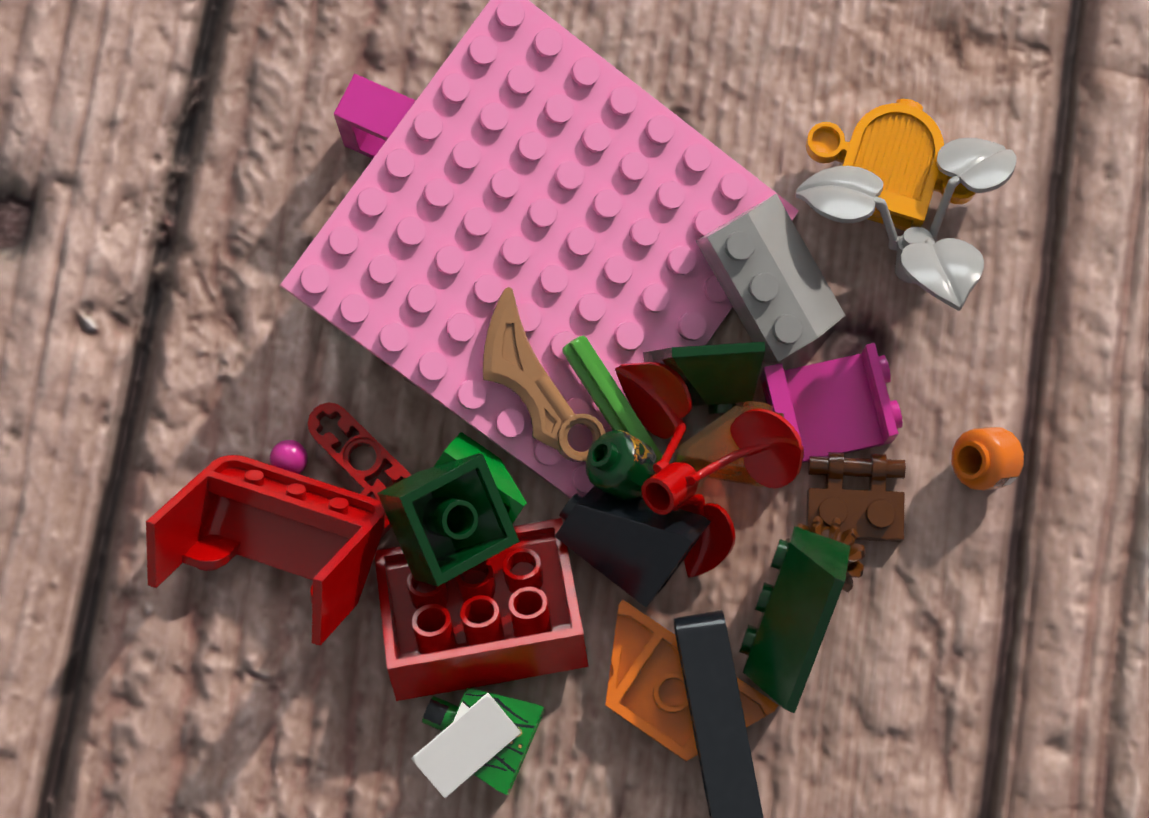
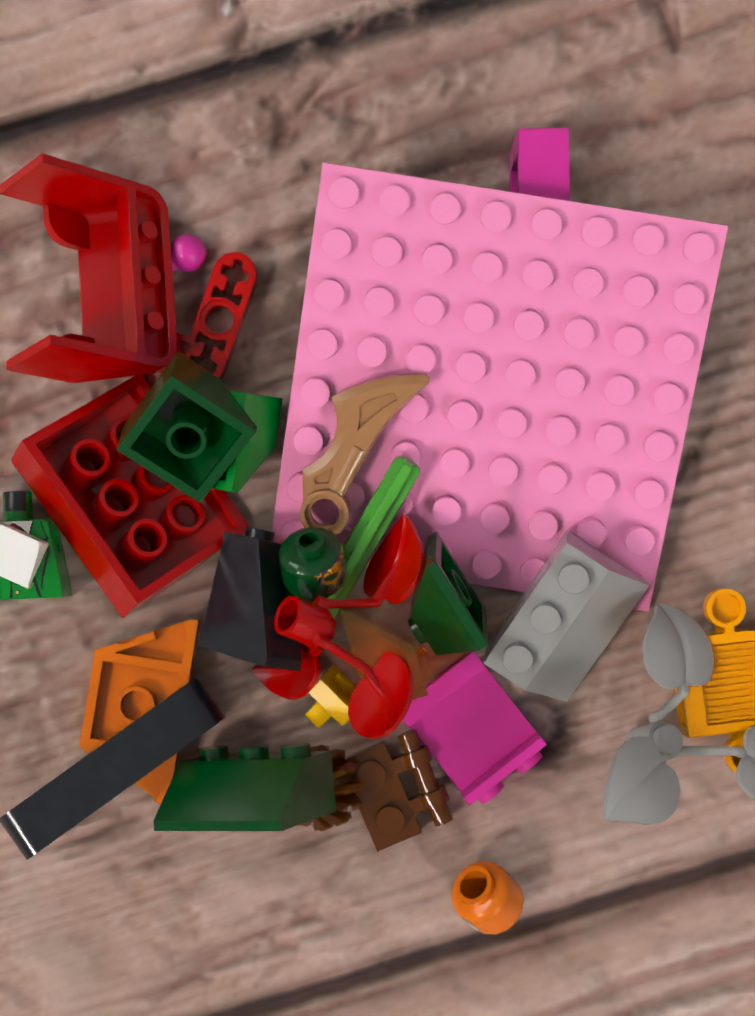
camera: 60 degrees right, 10 degrees up
none -> yellow tile [305,664,355,728]

